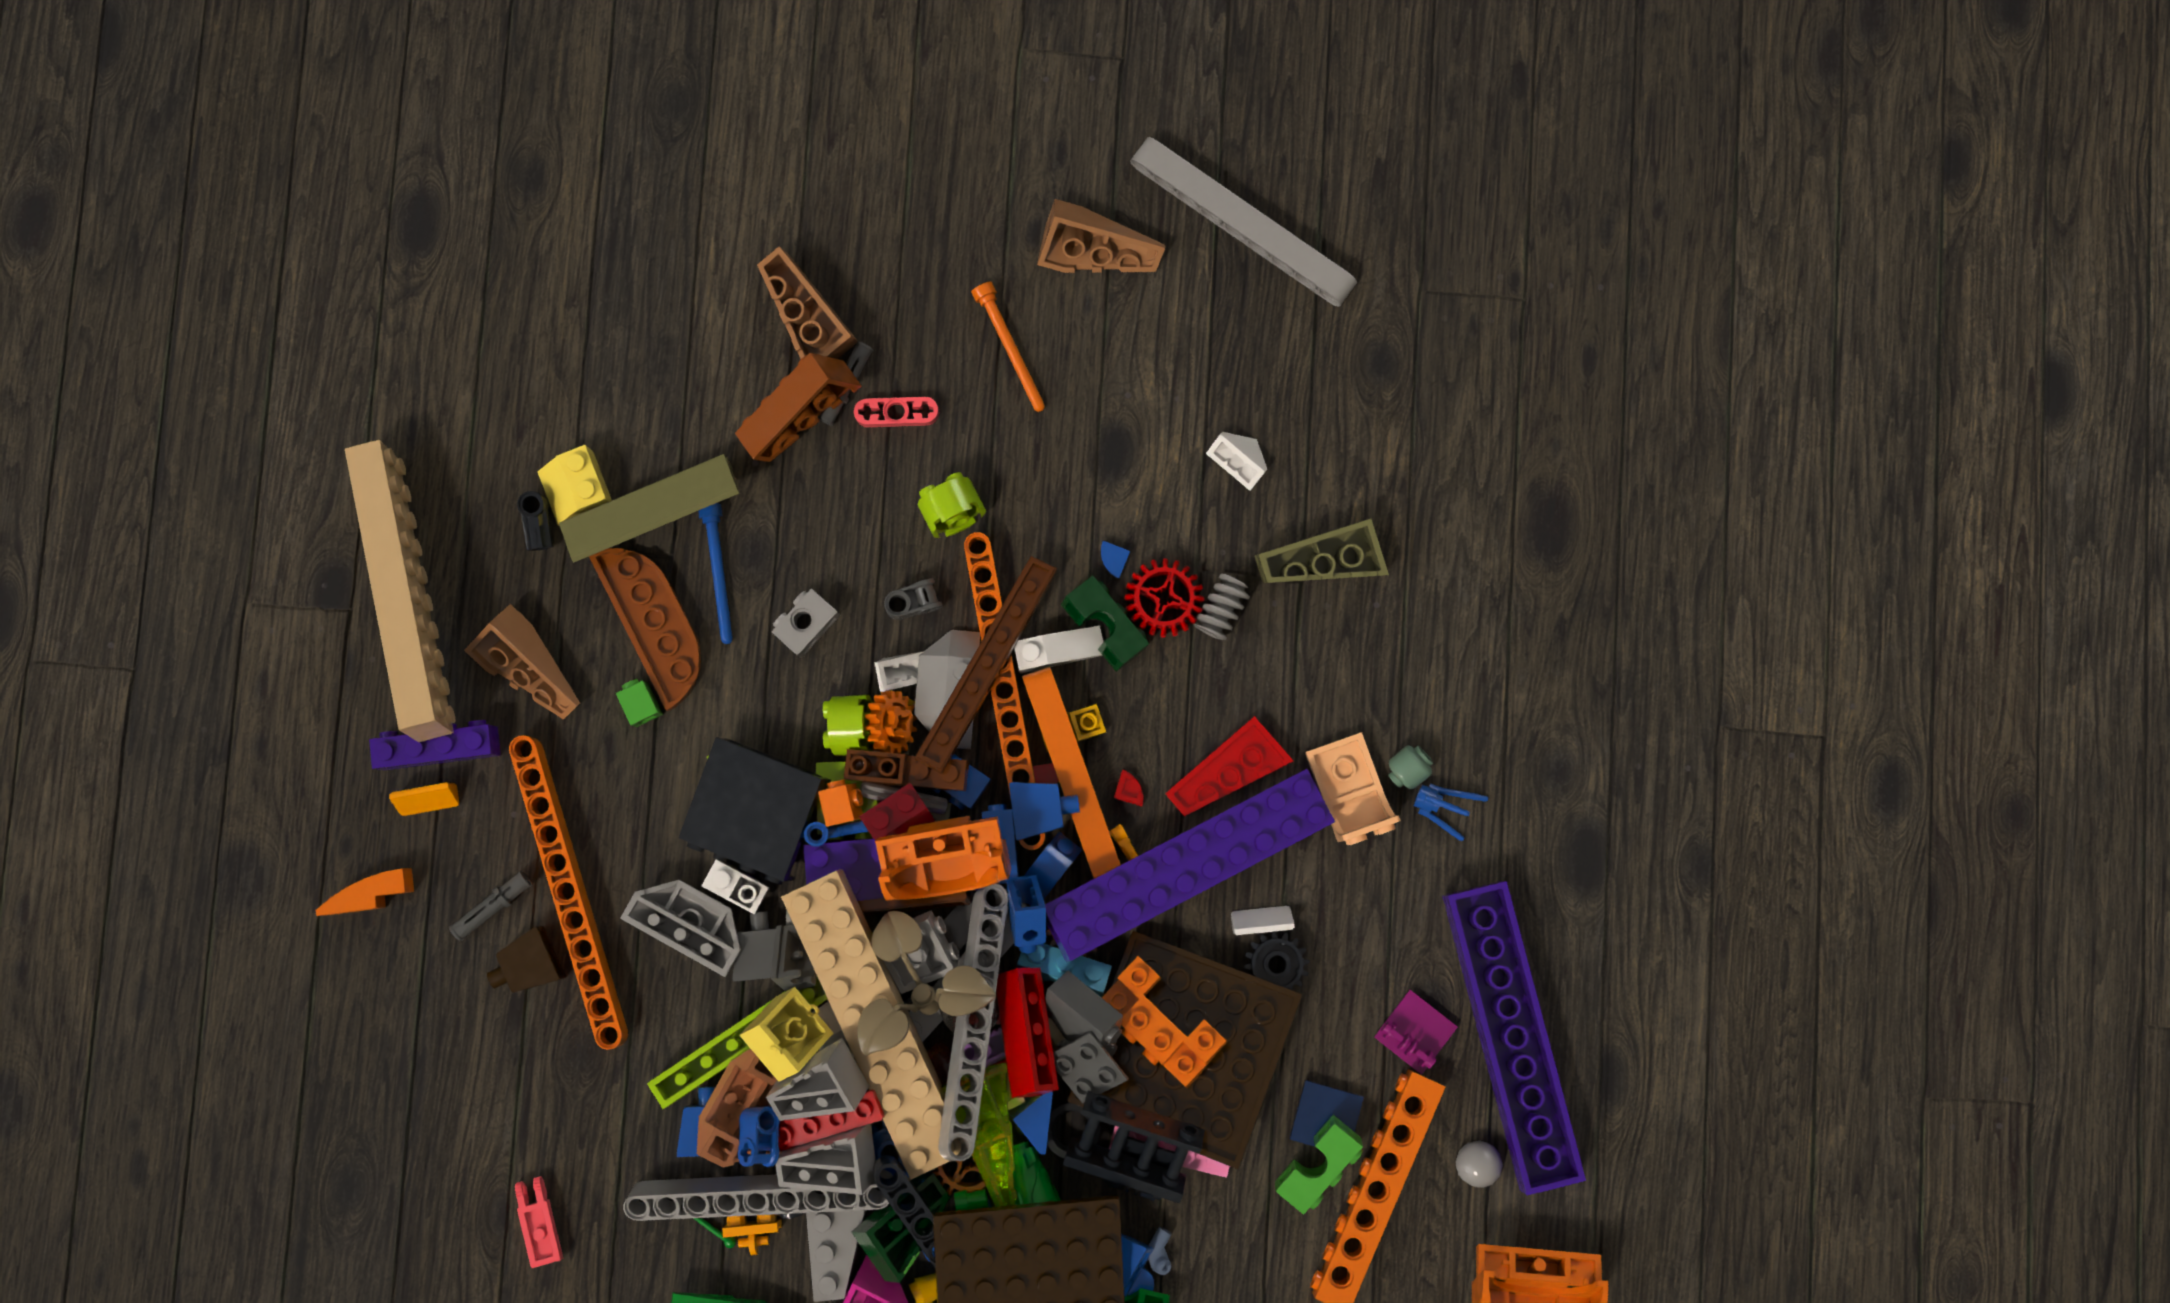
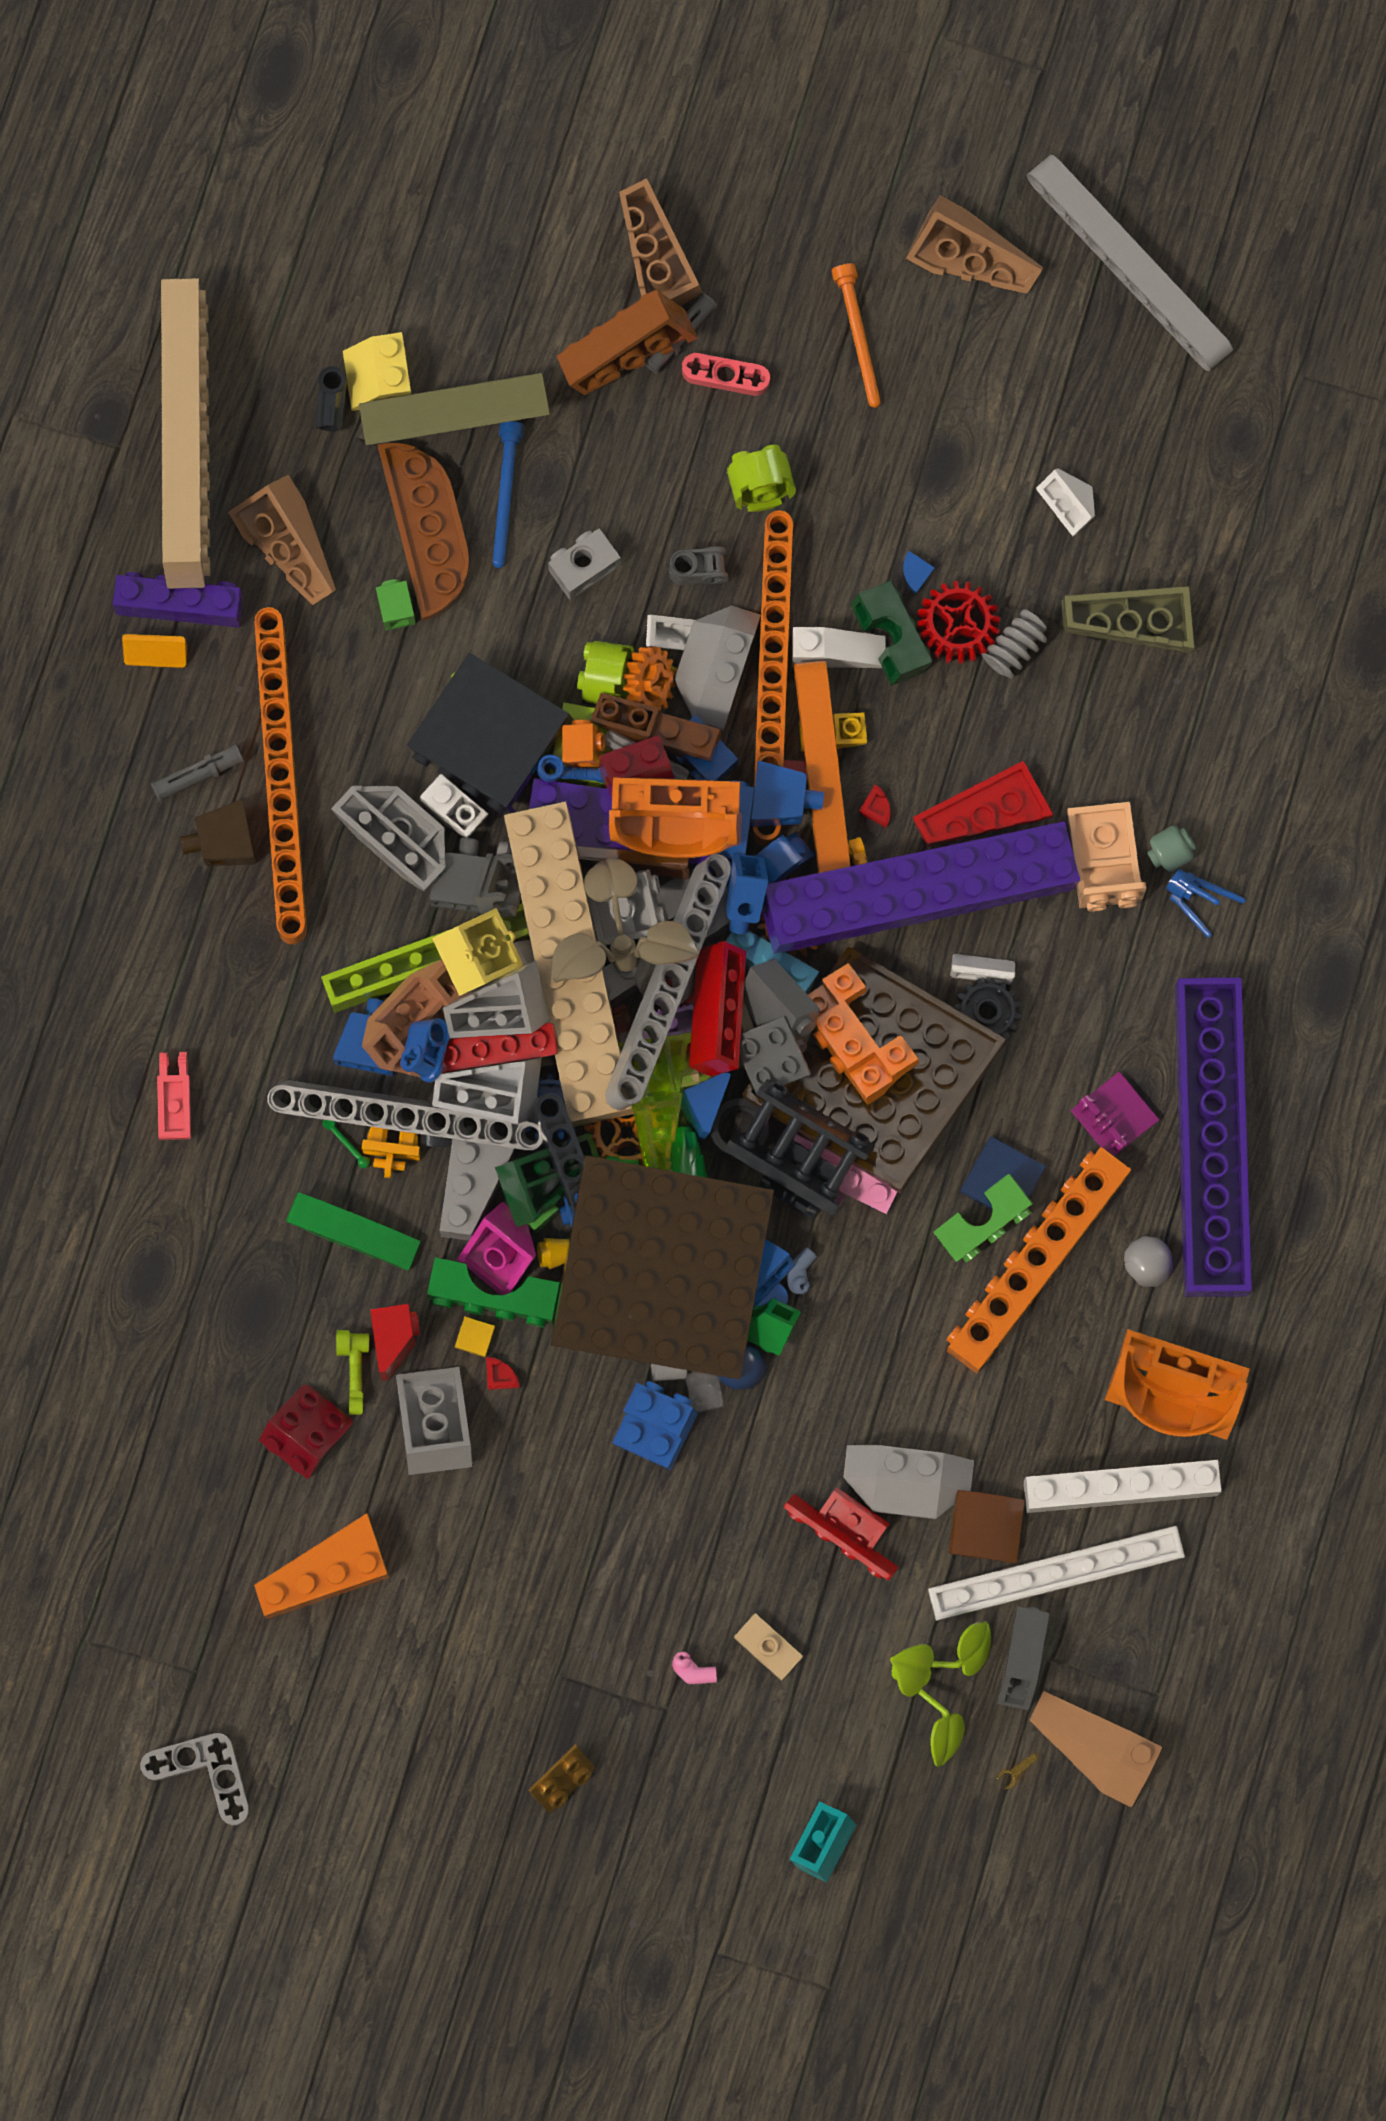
camera: 10 degrees right, 5 degrees down
orange slope [316,868,414,916] -> none
reddish brown tile [915,556,1057,774] -> none

